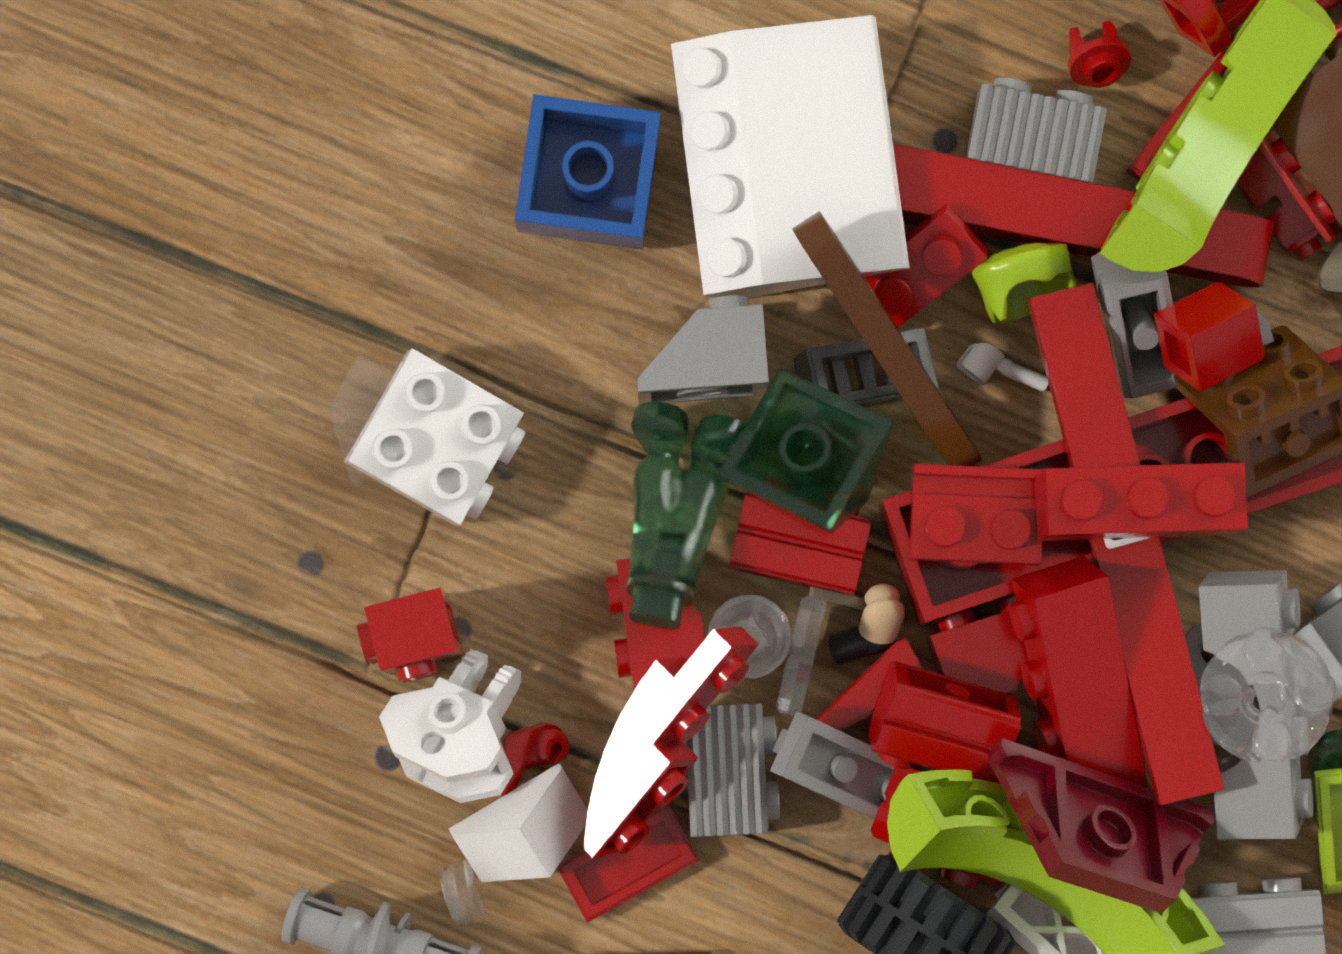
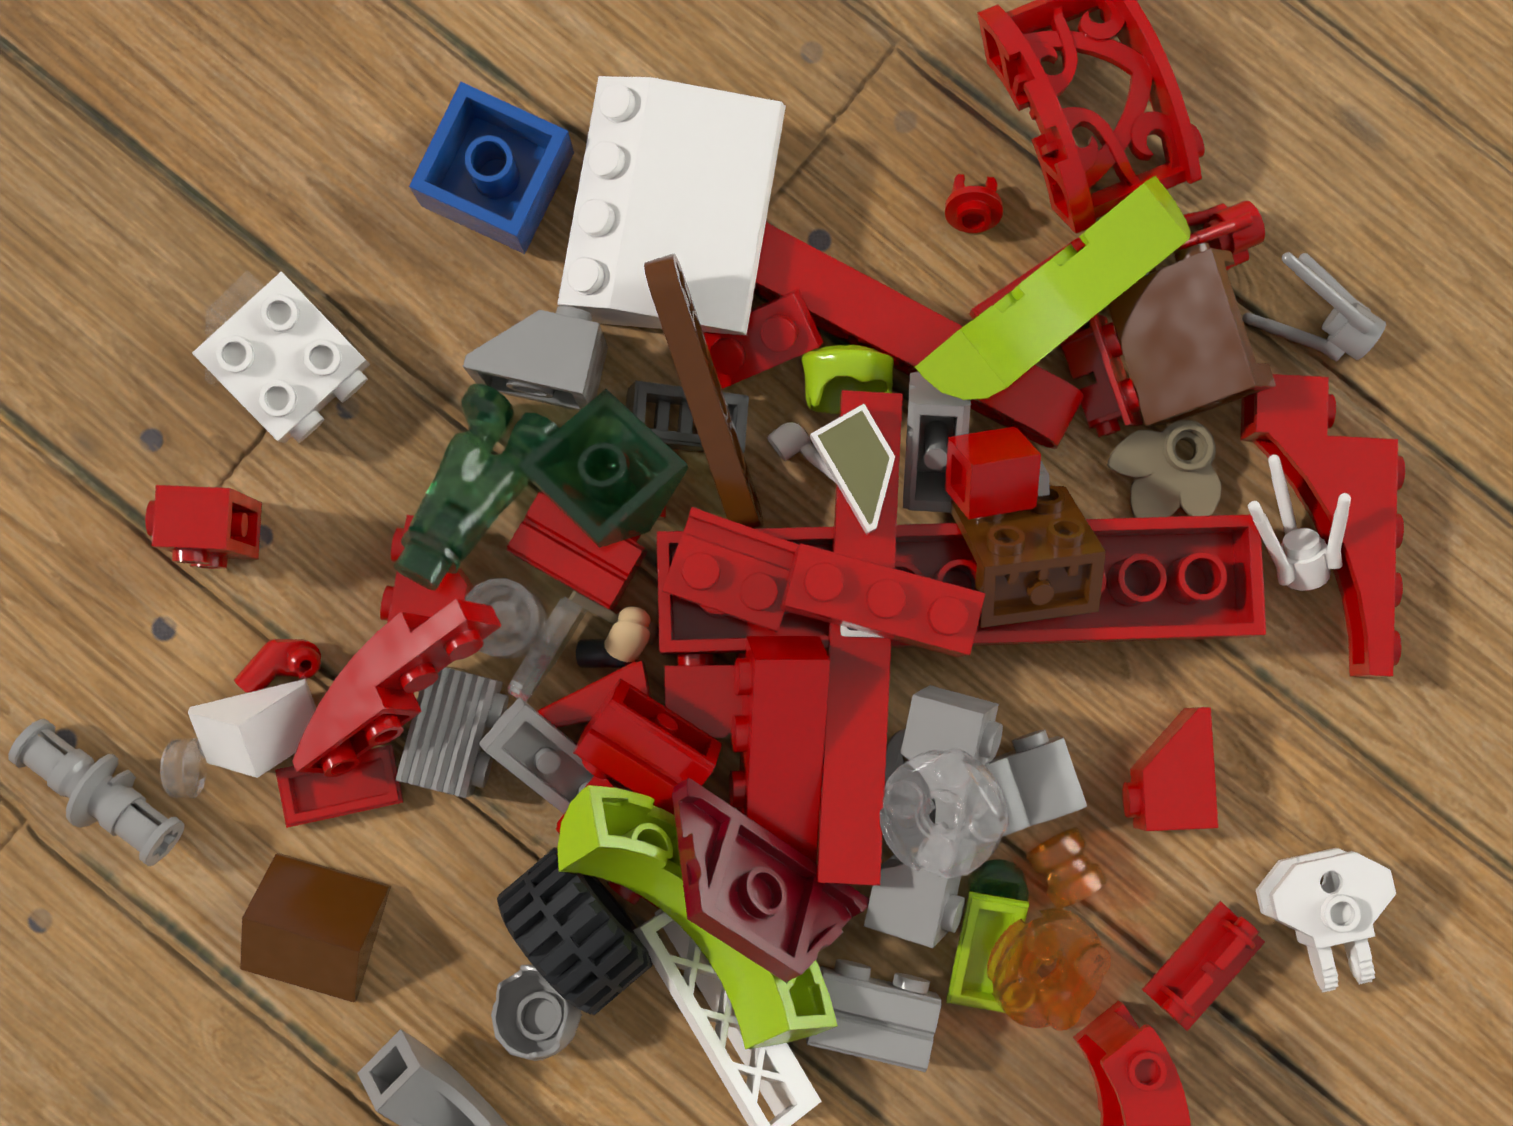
camera: 15 degrees right, 0 degrees up
white hinge [379,649,522,803] -> none
light grey brick [965,78,1107,183] -> none
none -> olive tile [810,404,895,535]

